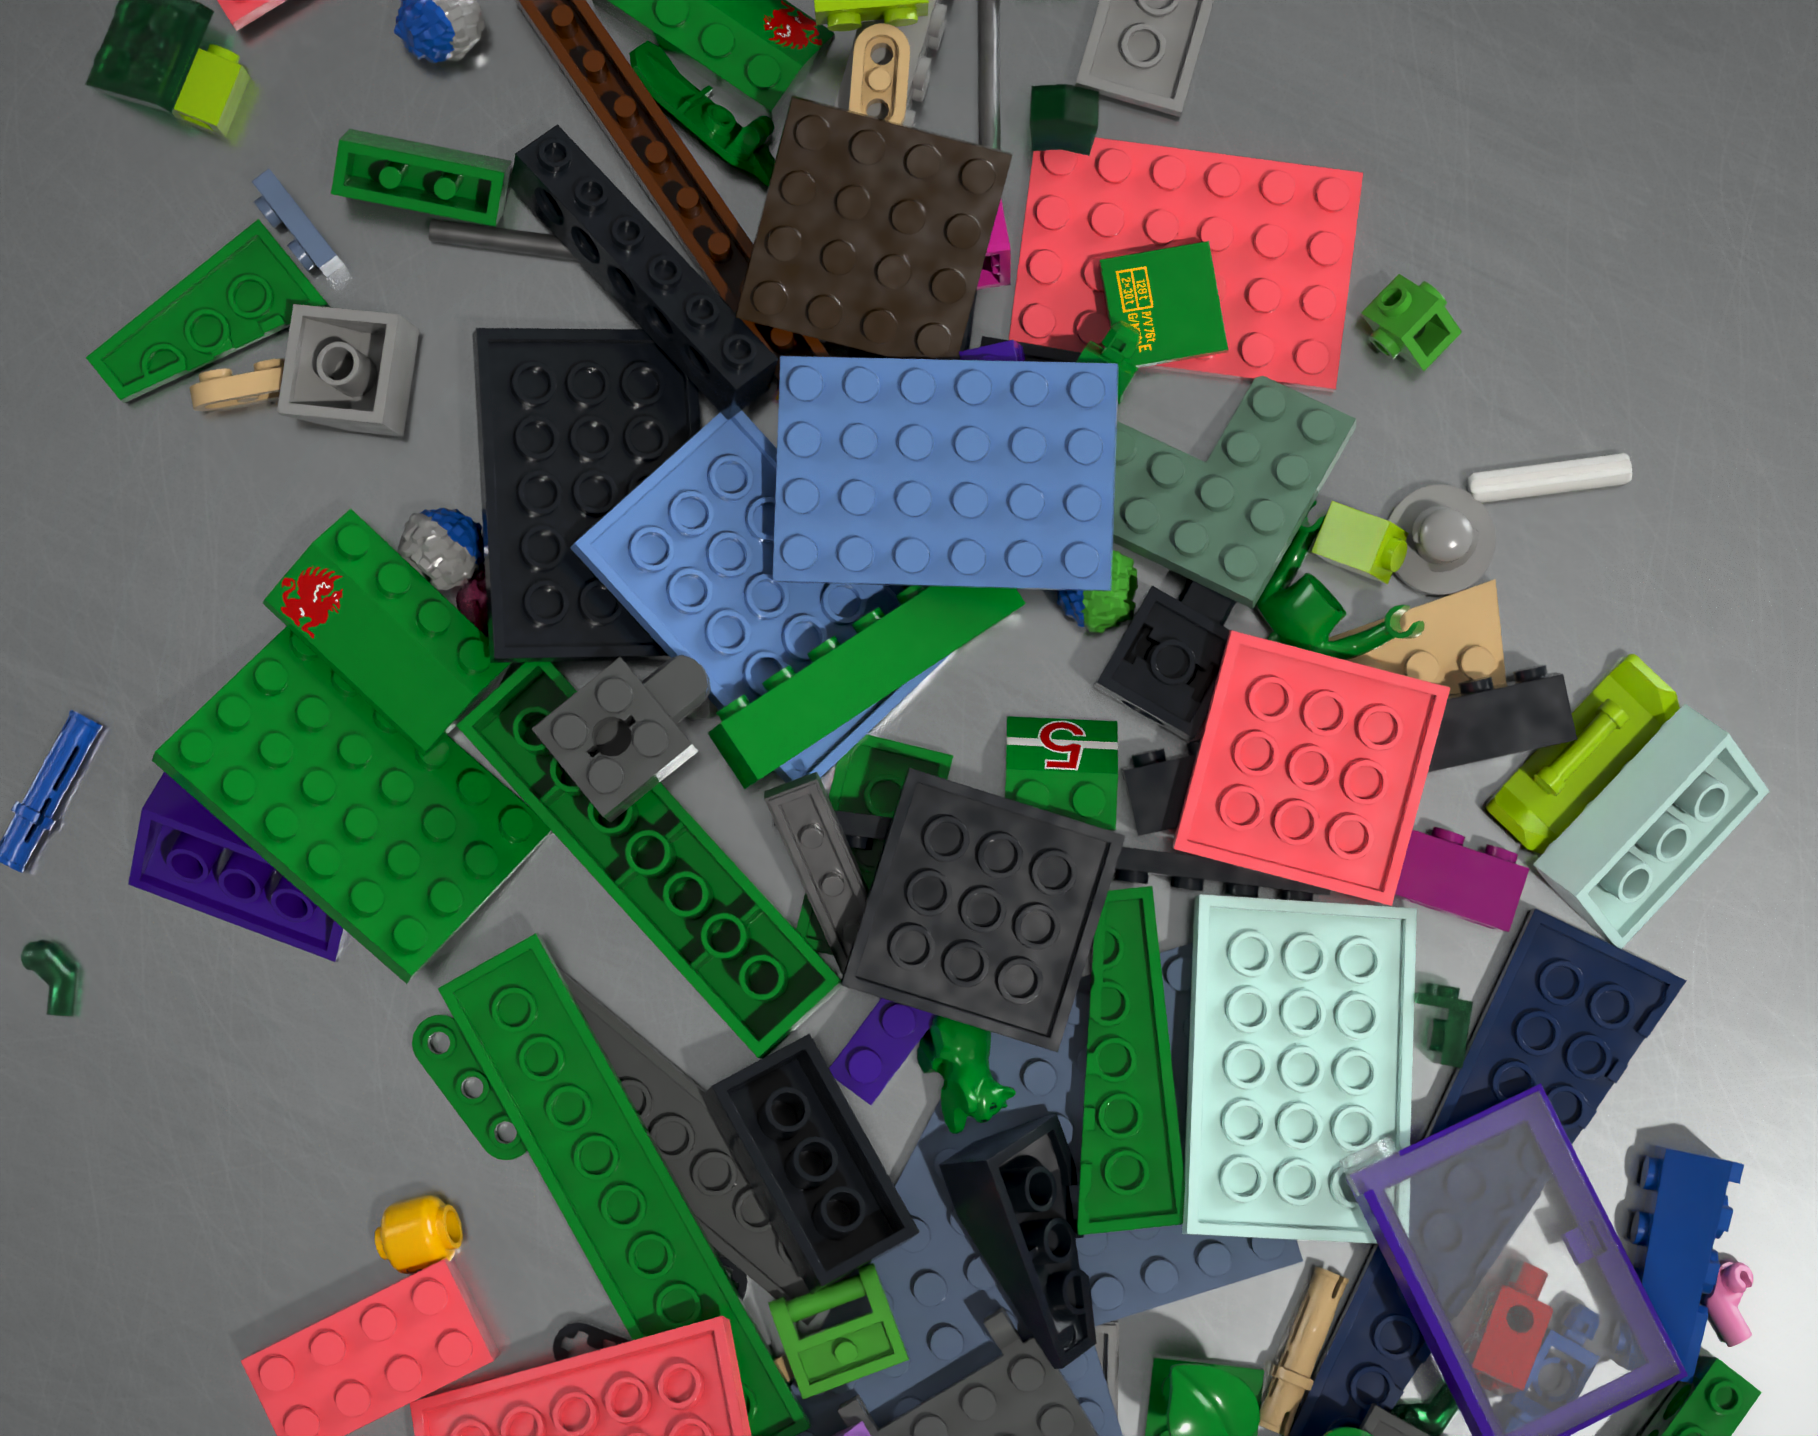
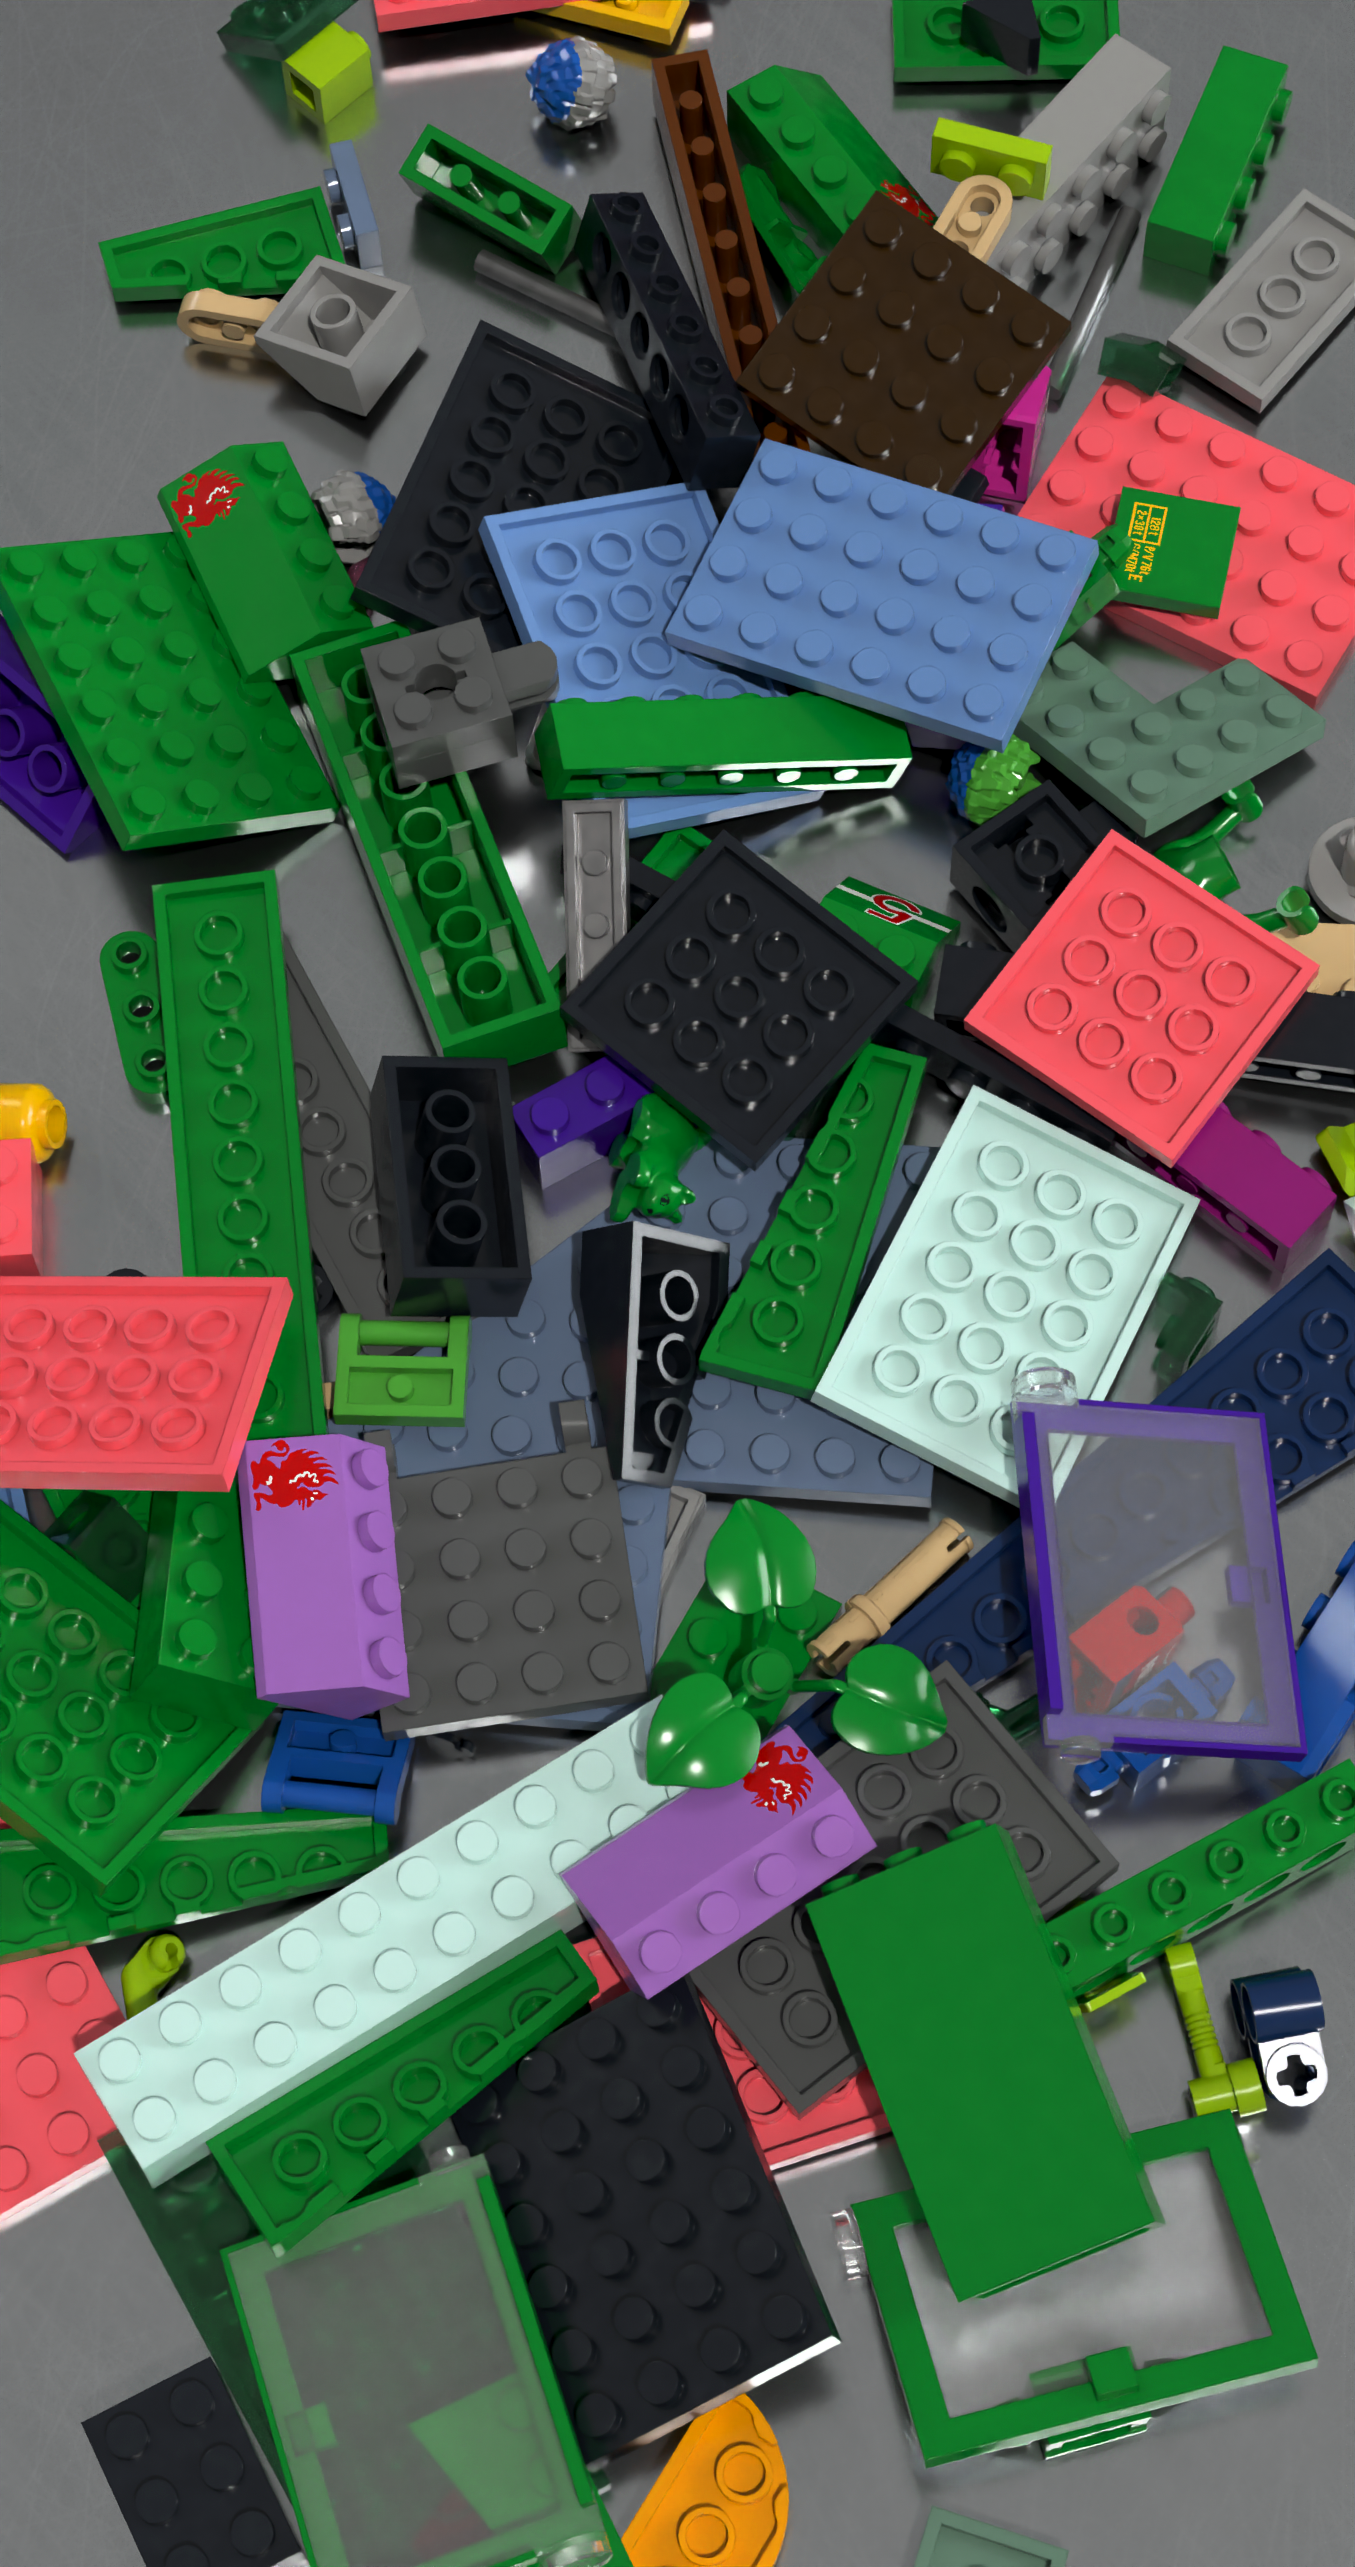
camera: 30 degrees right, 20 degrees down
lime brick [1311,501,1409,584] -> none

